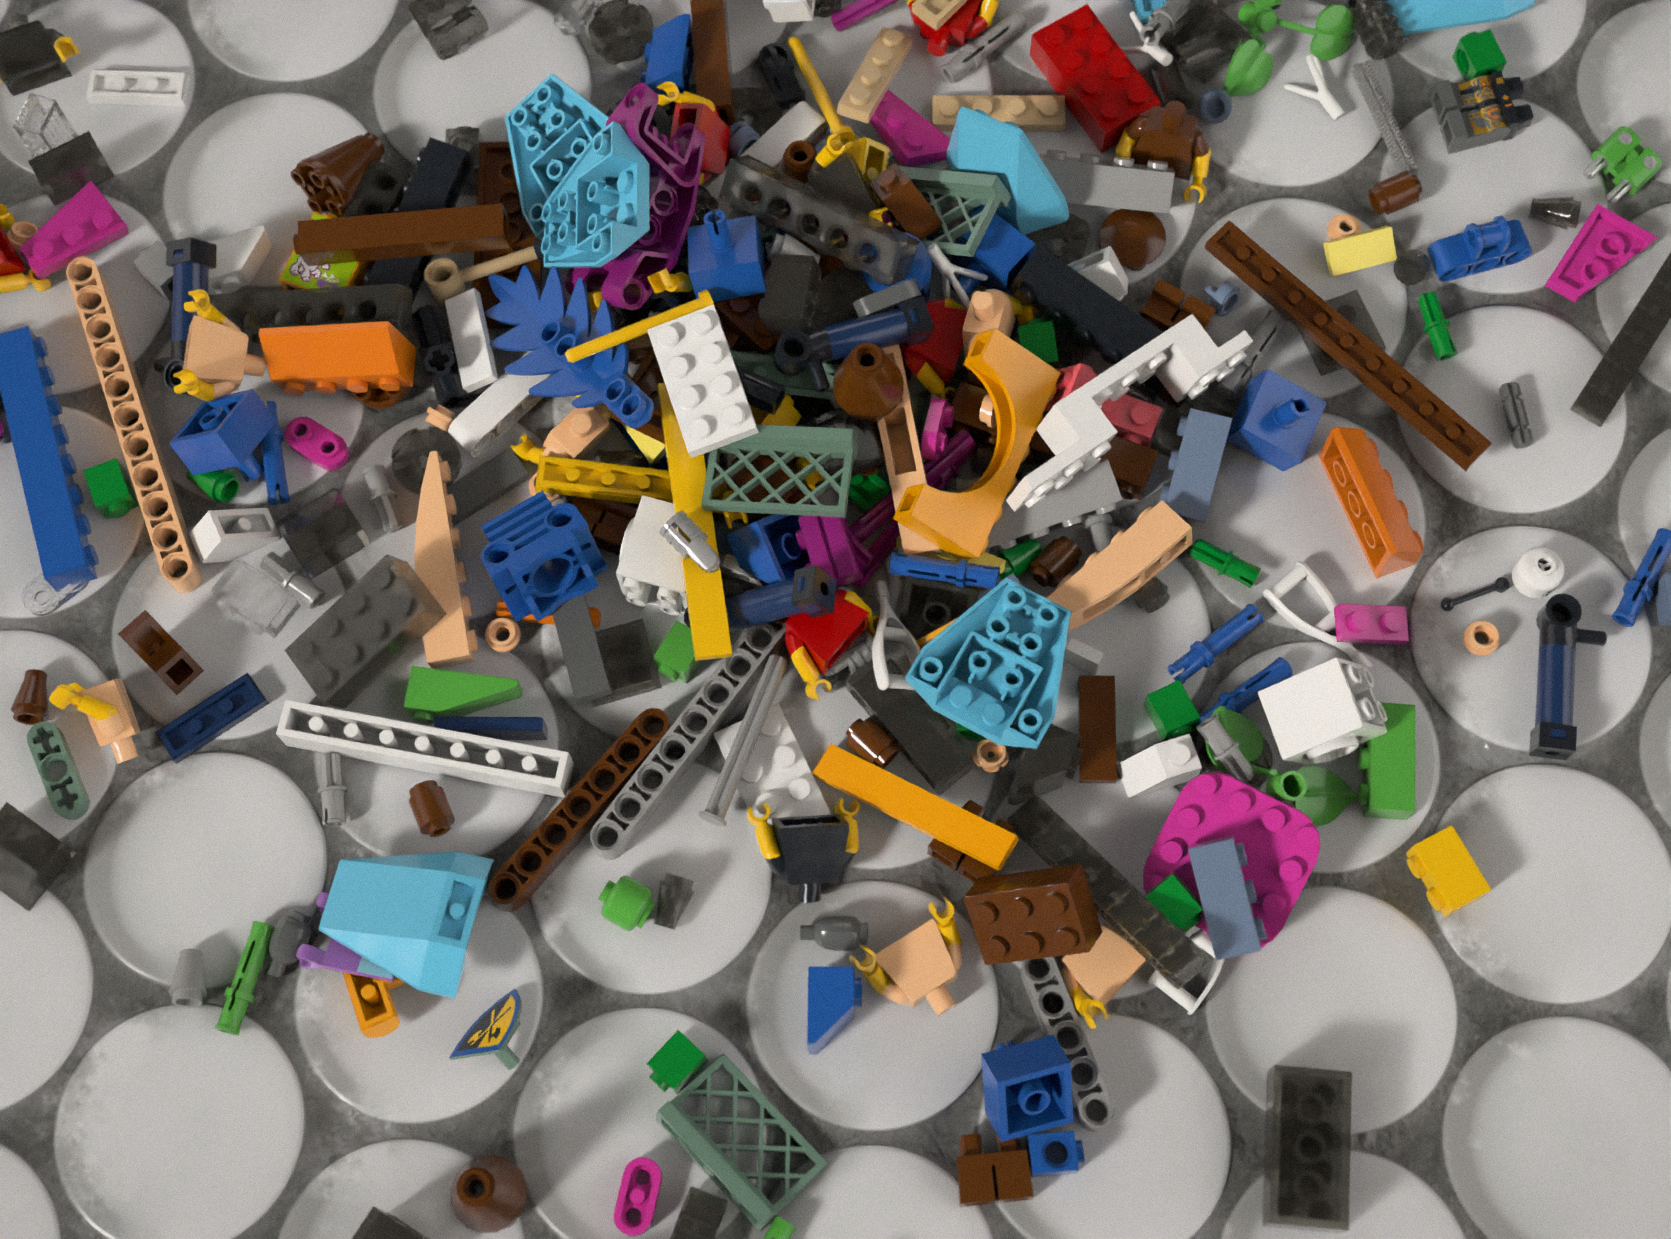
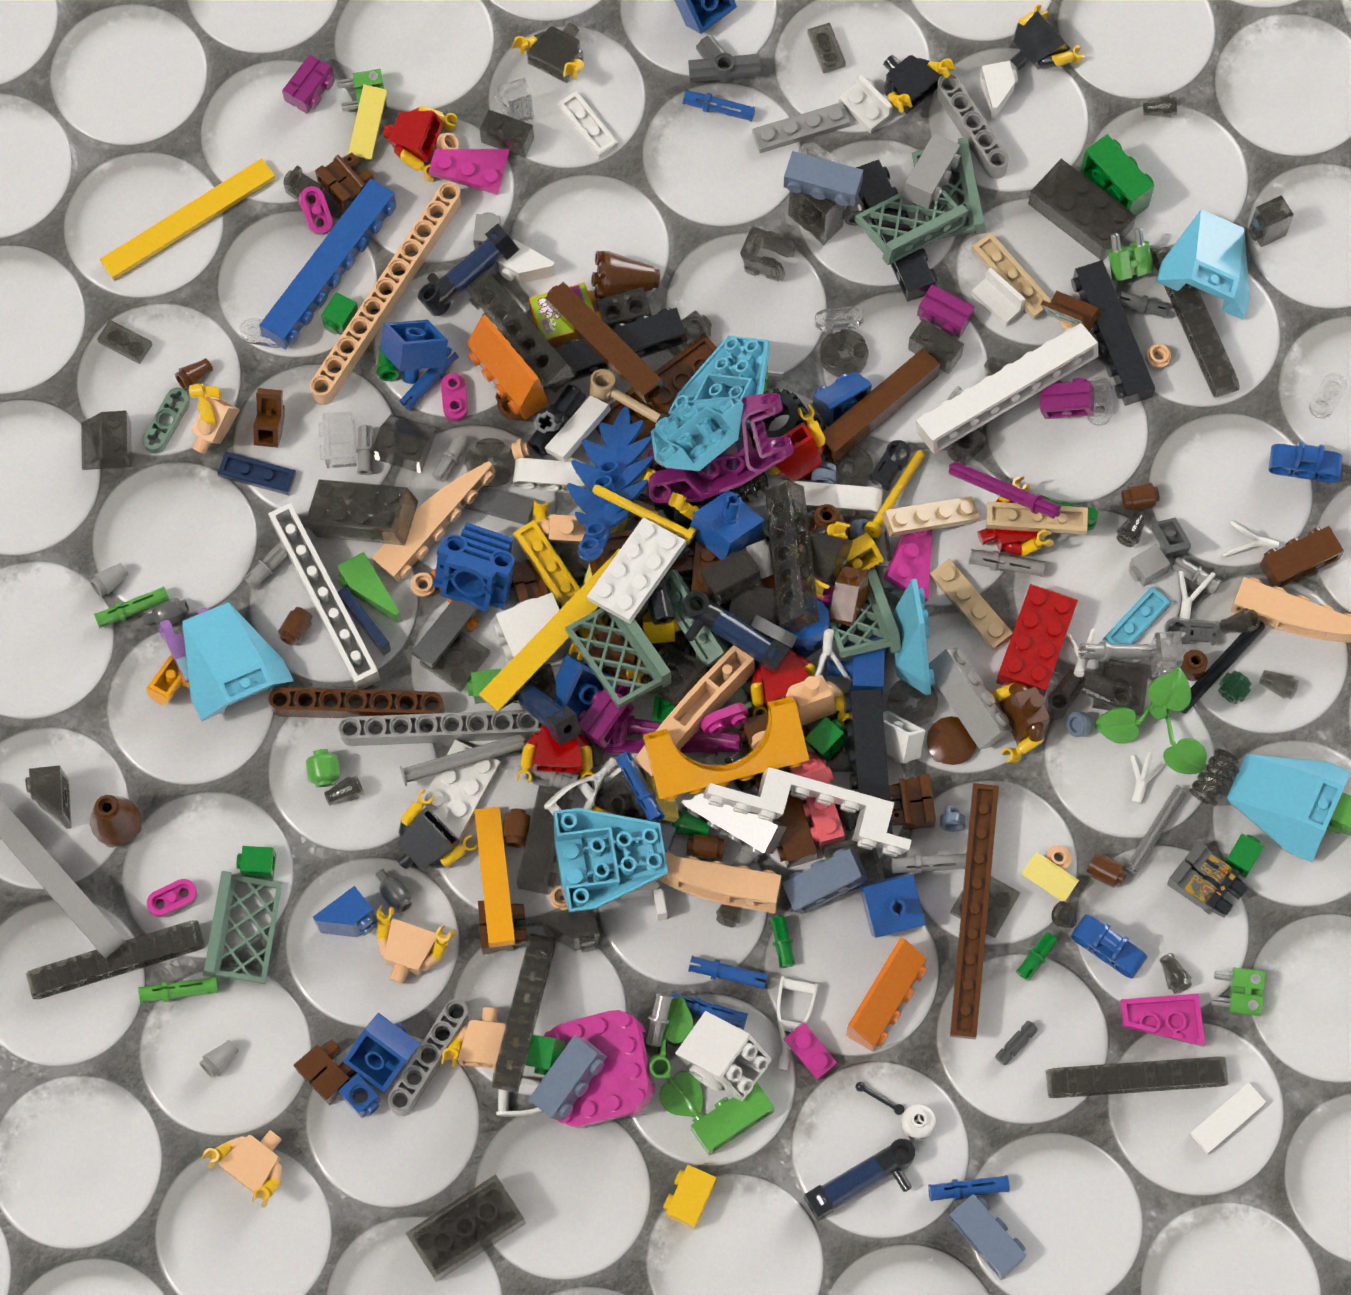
camera: 50 degrees right, 0 degrees up
light nougat torso [173,289,266,402] -> none
white slope [189,508,280,563] -> none
shield [449,989,521,1070] -> none
light grey hinge [659,510,721,573] -> none
reddish brown cone [833,343,904,422] -> none
reddish brown brick [963,864,1102,965] -> none
reddish brown tile [1078,675,1117,784] -> none
white slope [1117,734,1202,800] -> none
green brick [1143,680,1200,742] -> none
light nougat plate [1463,621,1500,656] -> none

